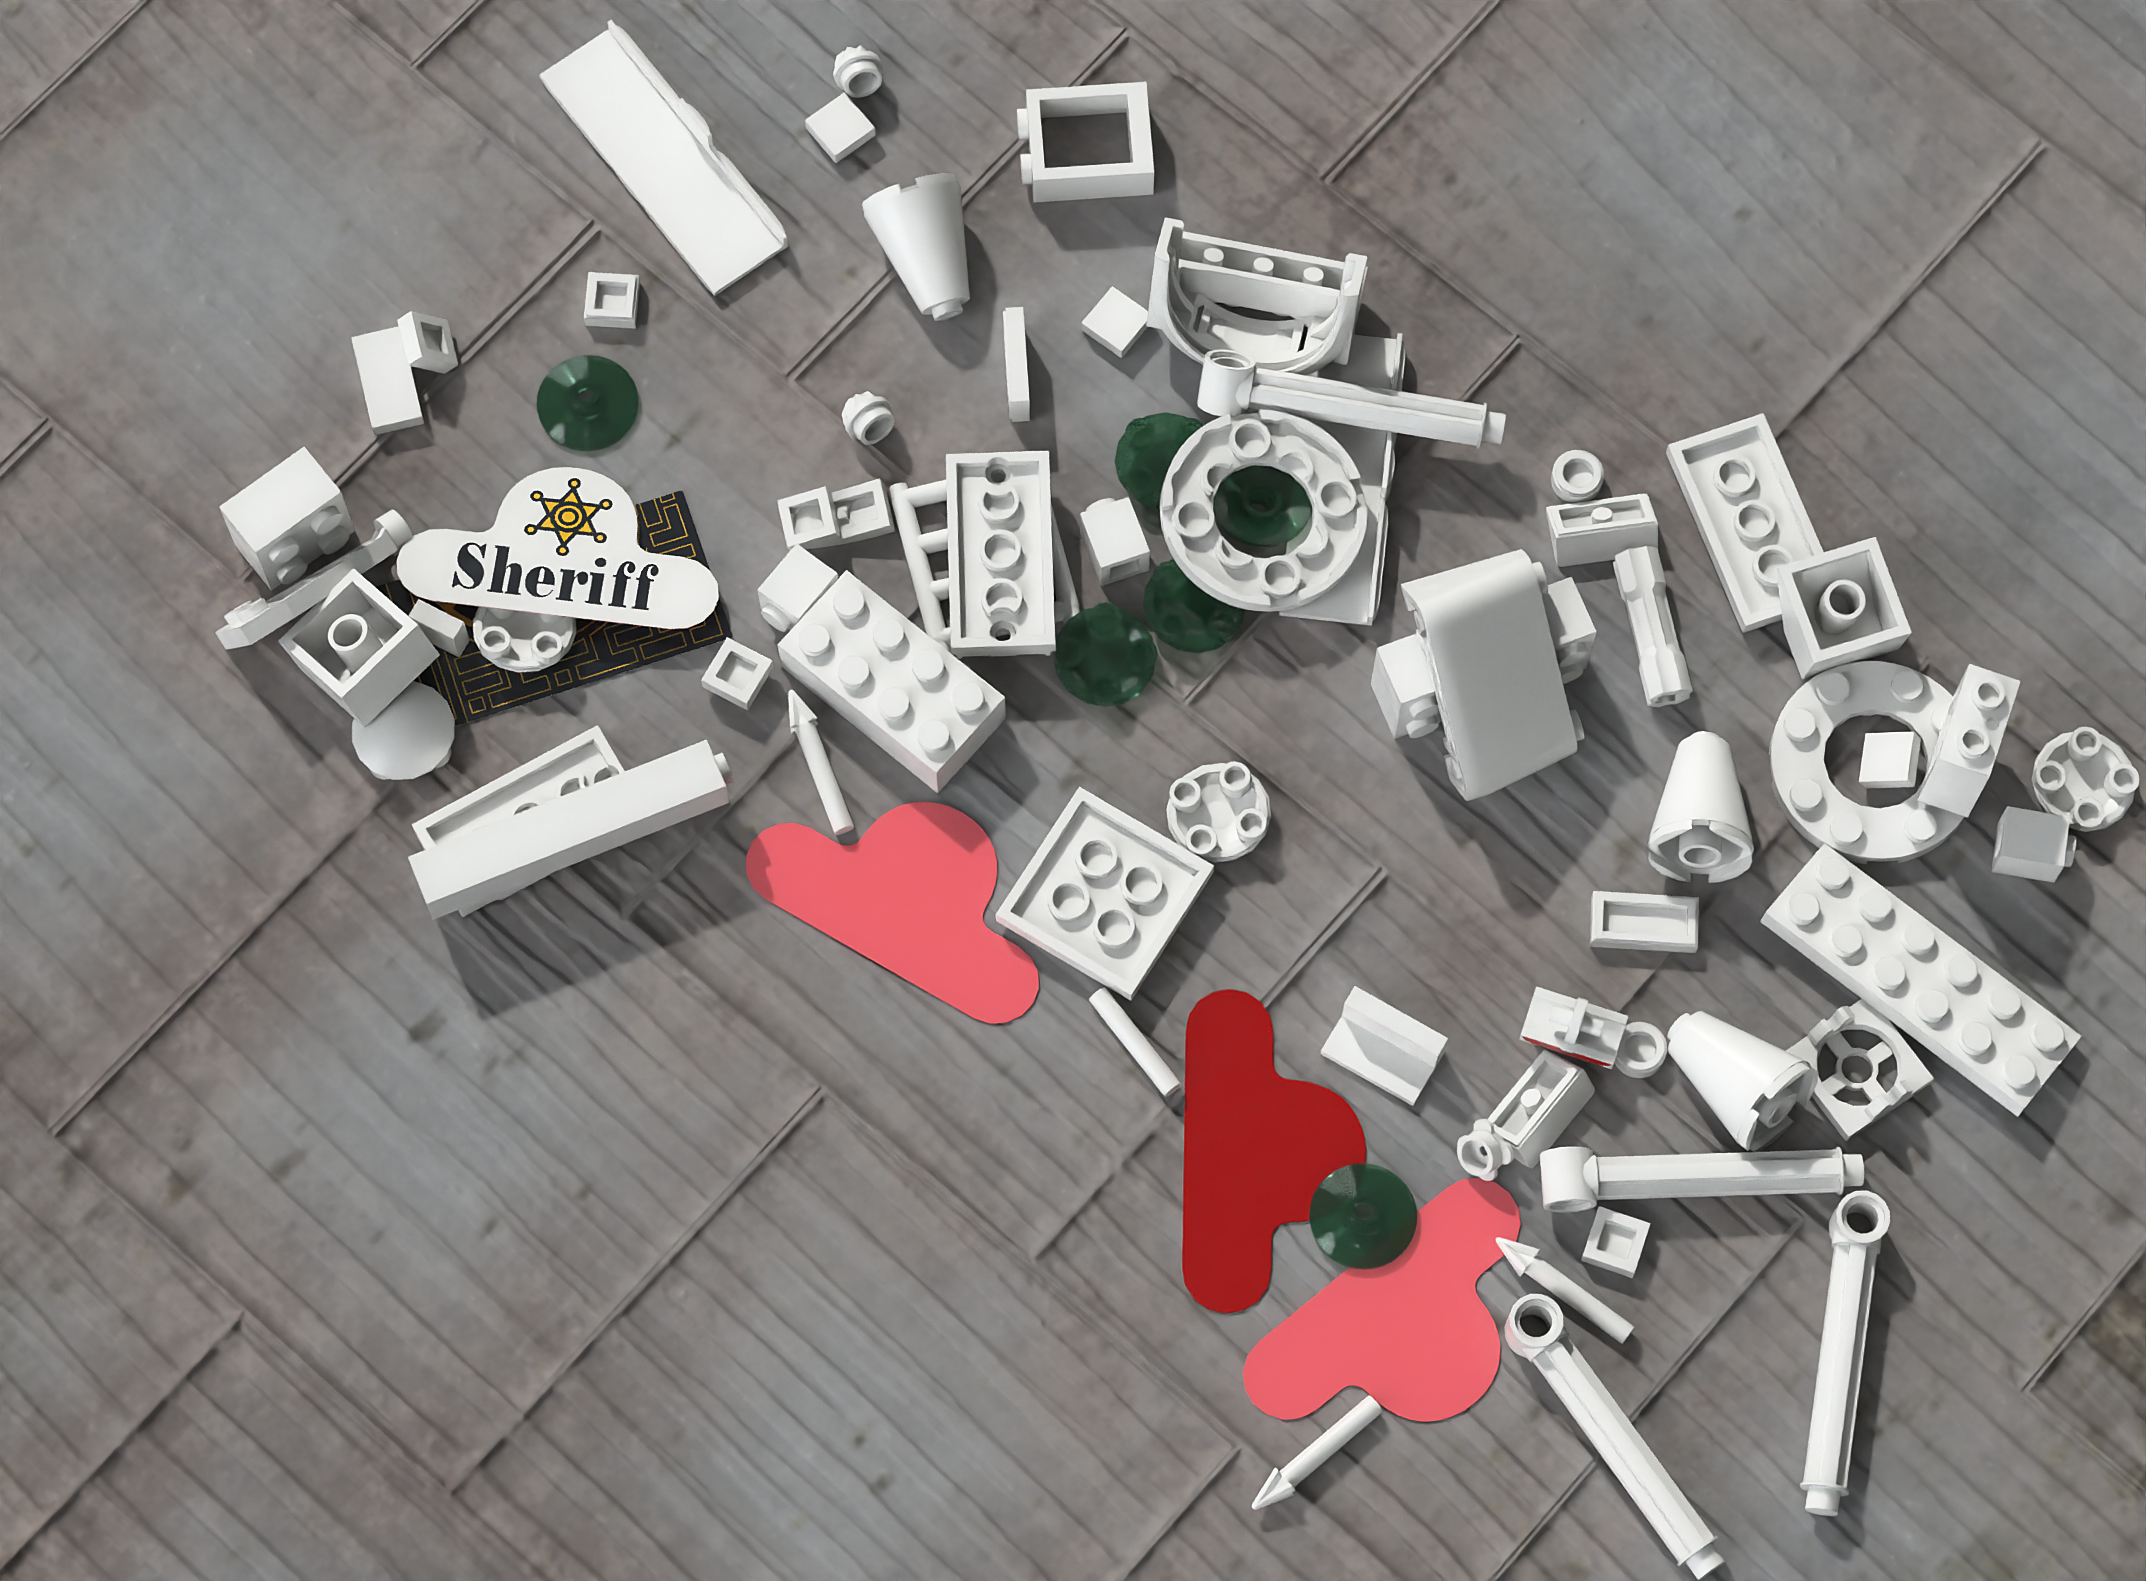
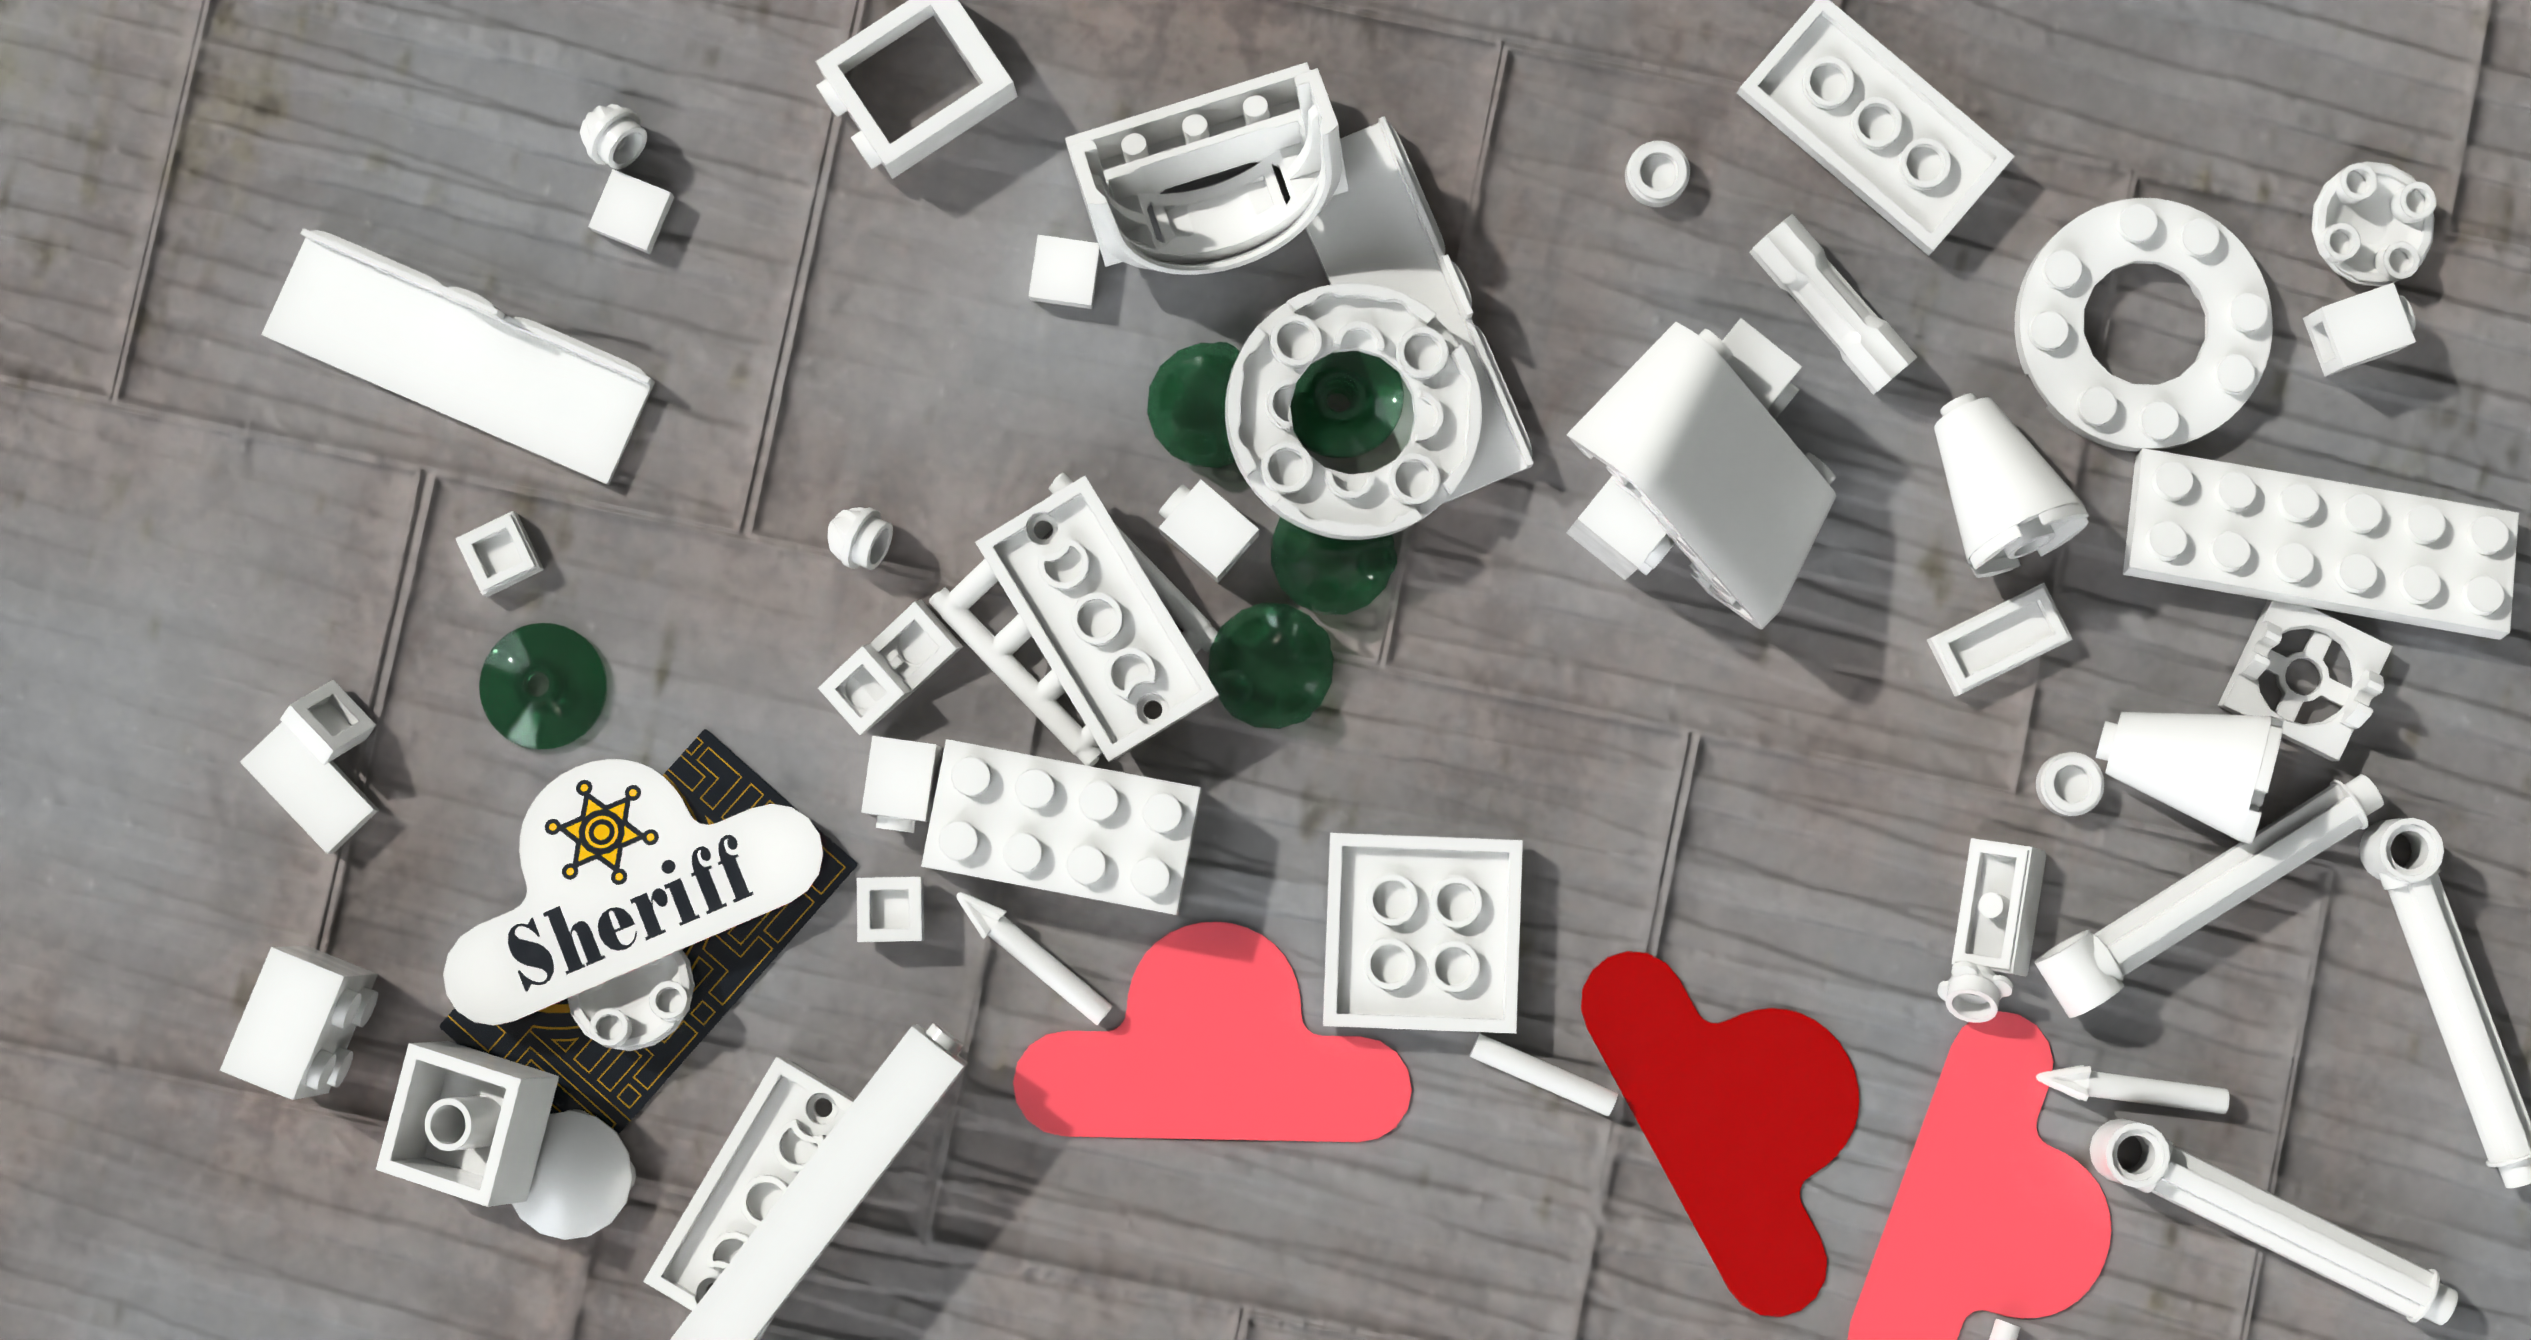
camera: 30 degrees left, 15 degrees up
white plate [215,510,413,650] -> none
white tile [409,599,470,657] -> none
white cone [862,173,970,321] -> none
white tile [1003,307,1030,422] -> none
white dish [1166,762,1271,863] -> none
white piece [1197,349,1506,449] -> none
clear green dish [1309,1163,1417,1270] -> none
white panel [1320,986,1448,1106] -> none
white hips [1519,986,1628,1069] -> none
white slope [1546,493,1658,567] -> none
white tile [1581,1206,1651,1278] -> none
white slope [1776,537,1912,679] -> none
white tile [1859,731,1921,789] -> none
white window [1917,664,2021,818] -> none

